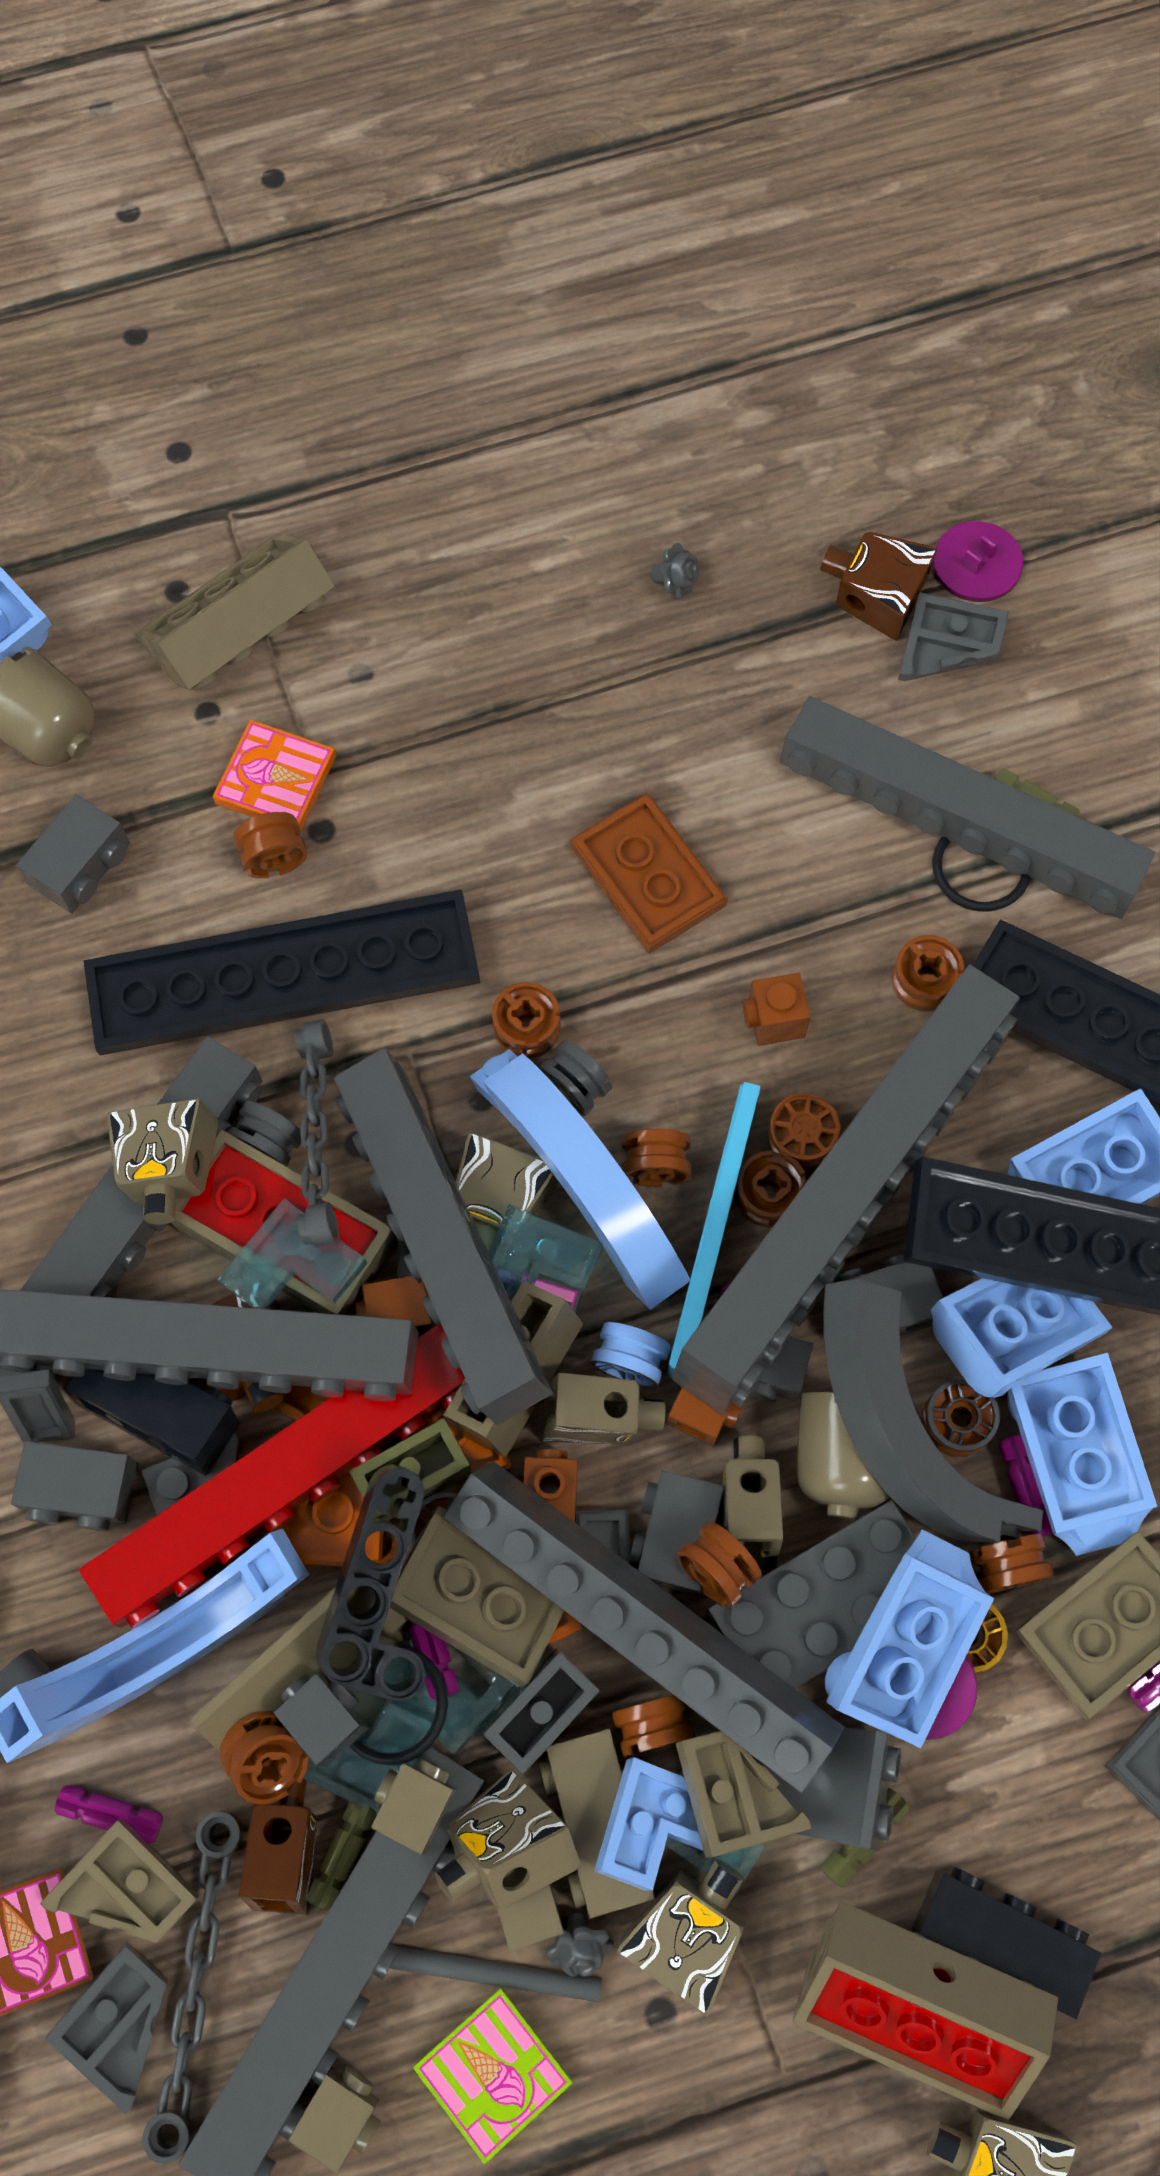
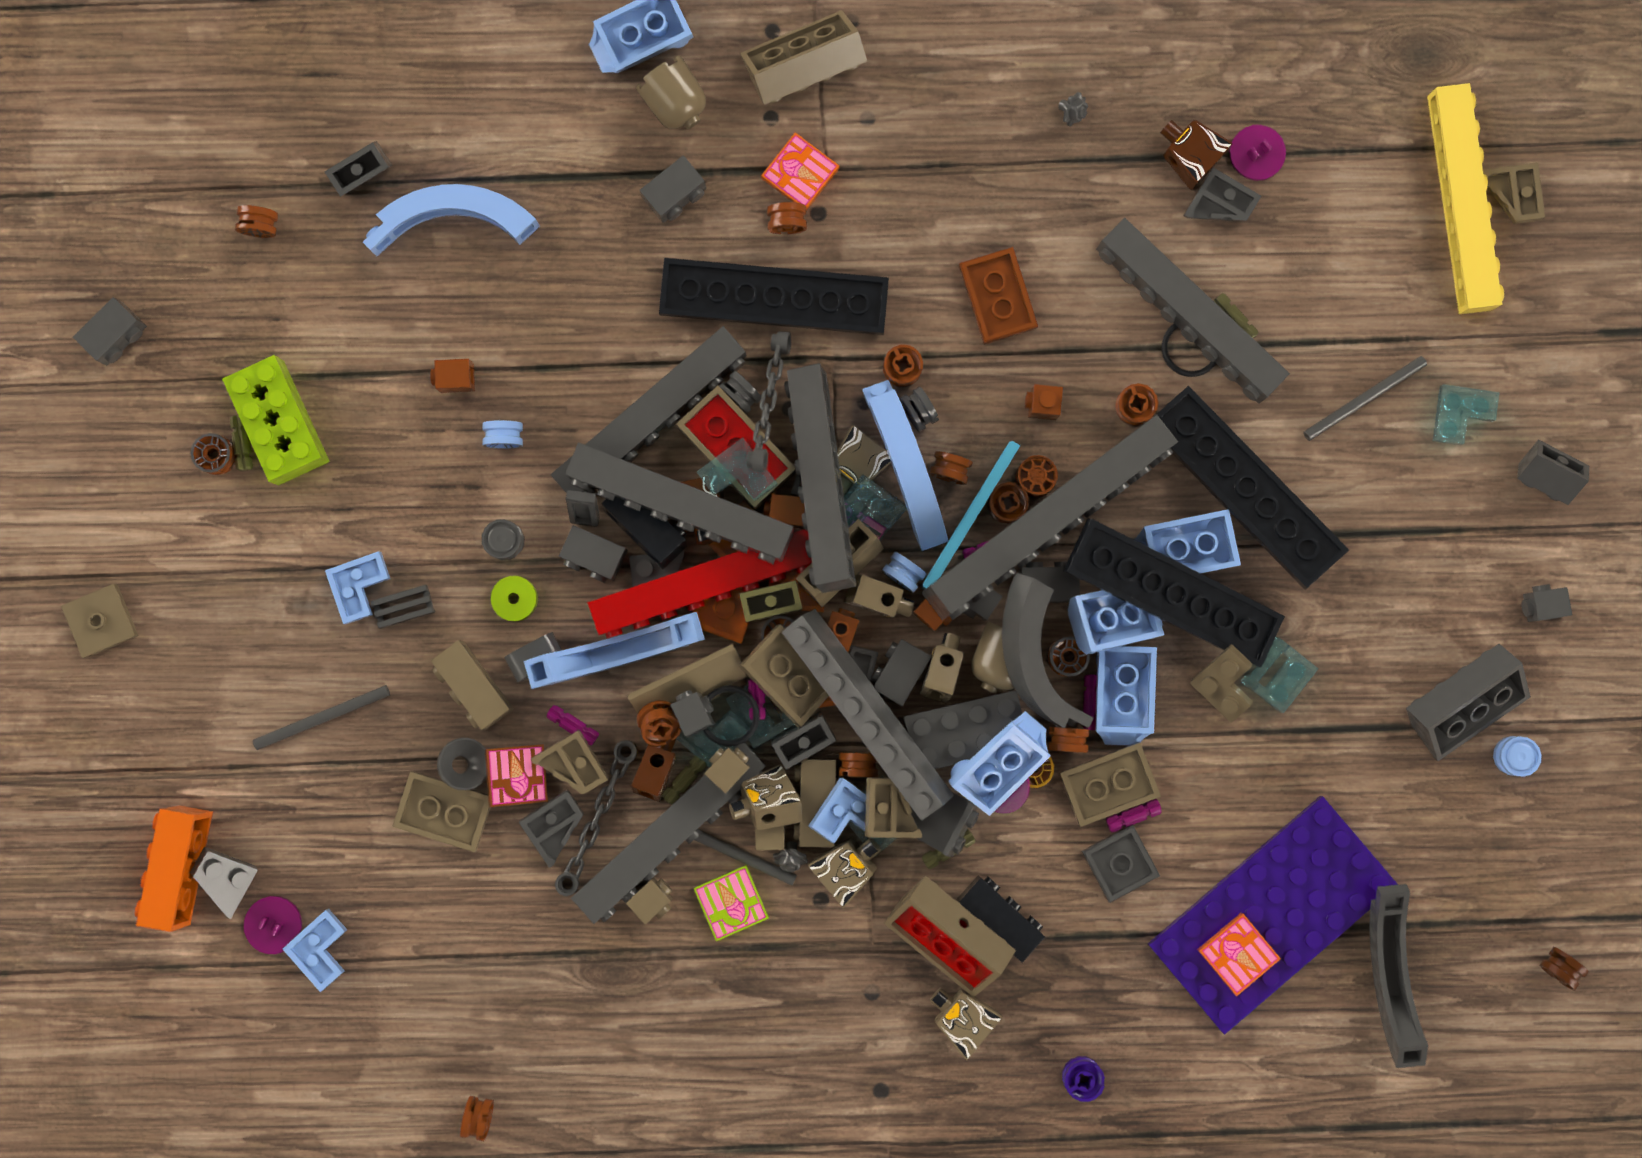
camera: 15 degrees right, 15 degrees up
dark tan torso [107,1098,218,1225] -> none
black beam [316,1465,425,1701] -> none
dark orange wheel [676,1521,762,1609] -> none

